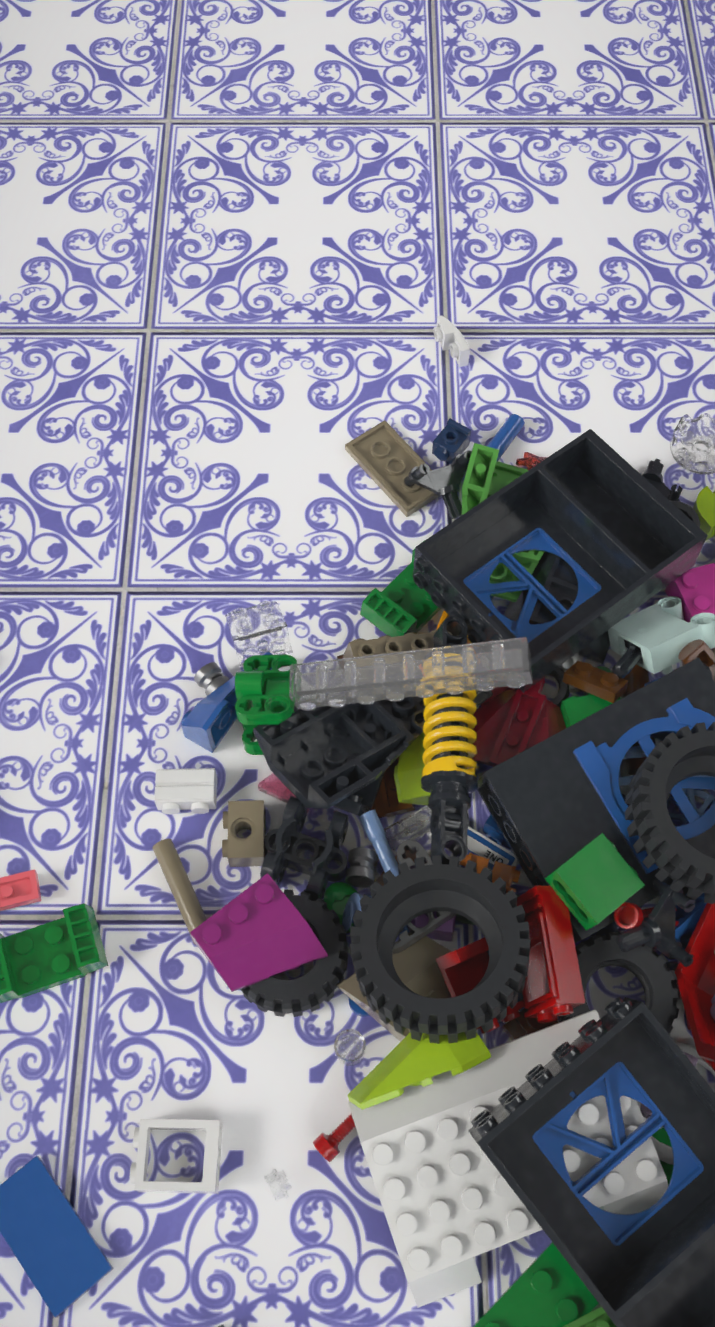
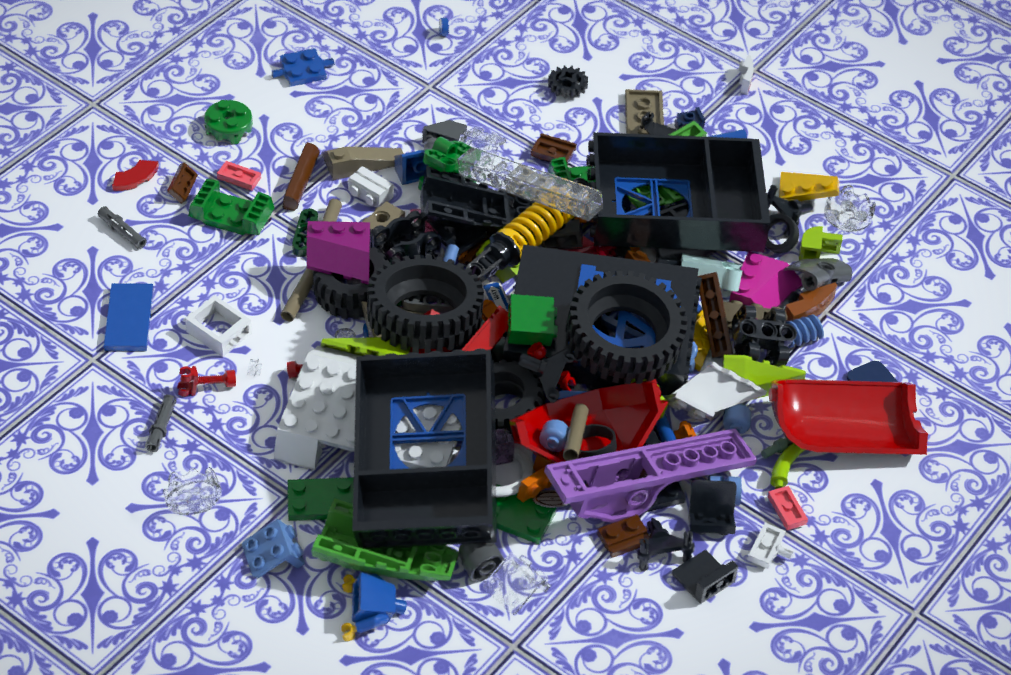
camera: 35 degrees right, 15 degrees down
none -> red bar [177,366,236,397]
none -> dark tan piece [280,268,313,322]
none -> reddish brown brick [283,142,320,211]
none -> dark green beam [292,208,318,257]
none -> dark tan wedge [321,146,404,181]
none -> dark grey slope [422,120,467,143]
none -> blue tile [439,18,449,36]
none -> reddish brown plate [531,133,577,166]
none -> black gear [548,65,589,99]
none -> yellow wing [779,172,839,201]

